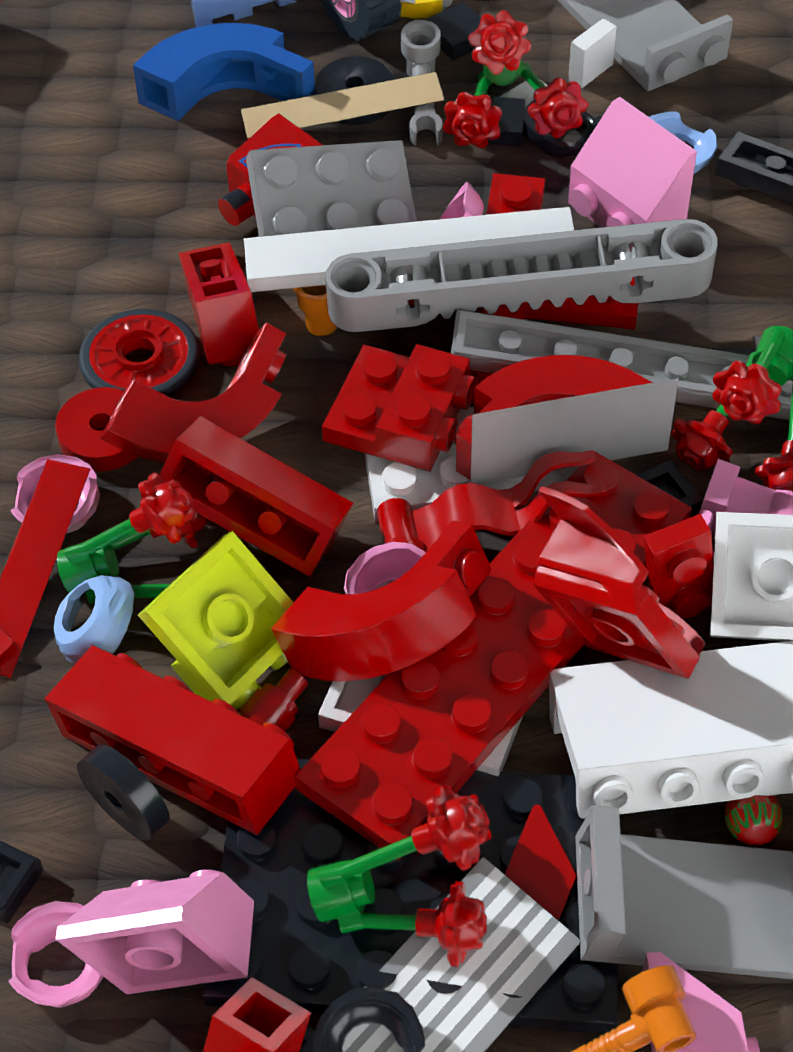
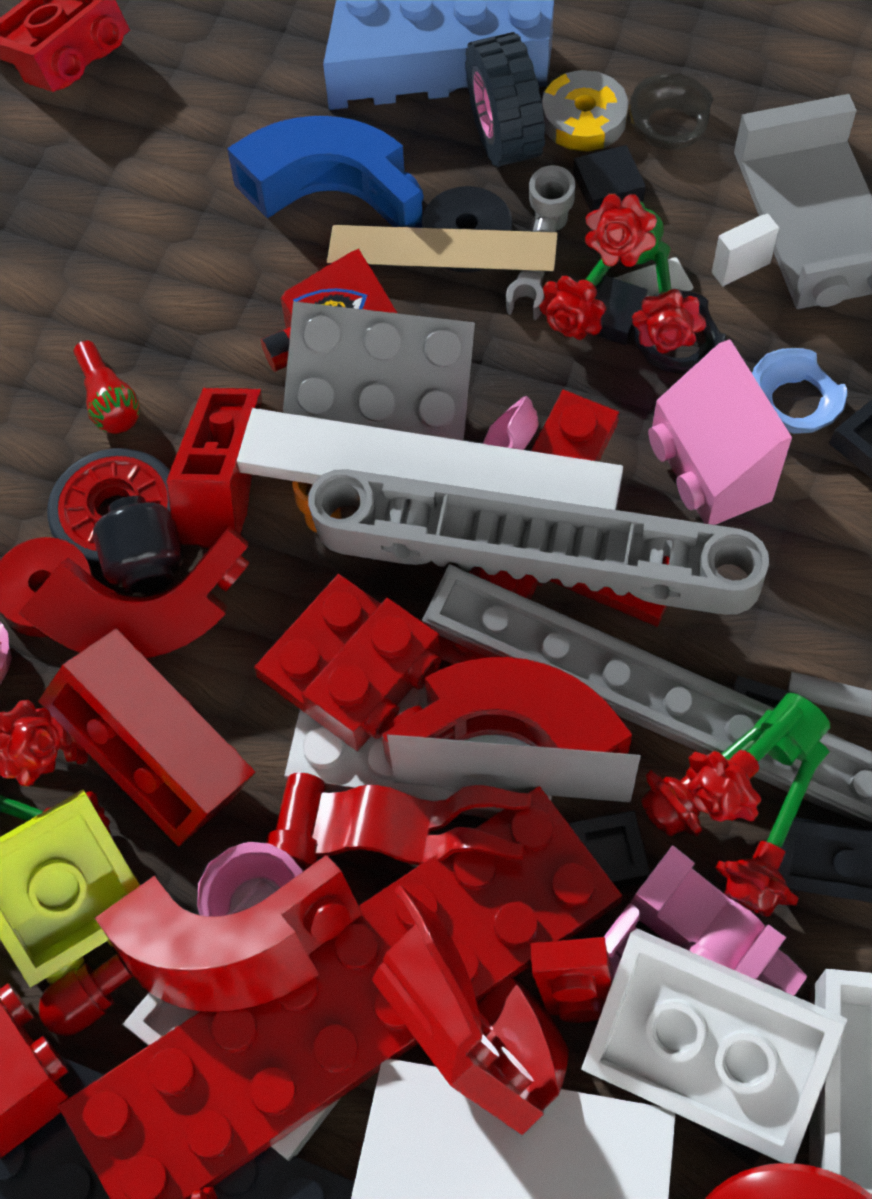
camera: 20 degrees right, 10 degrees up
none -> red piece [73,341,141,434]
none -> black head [93,496,183,595]

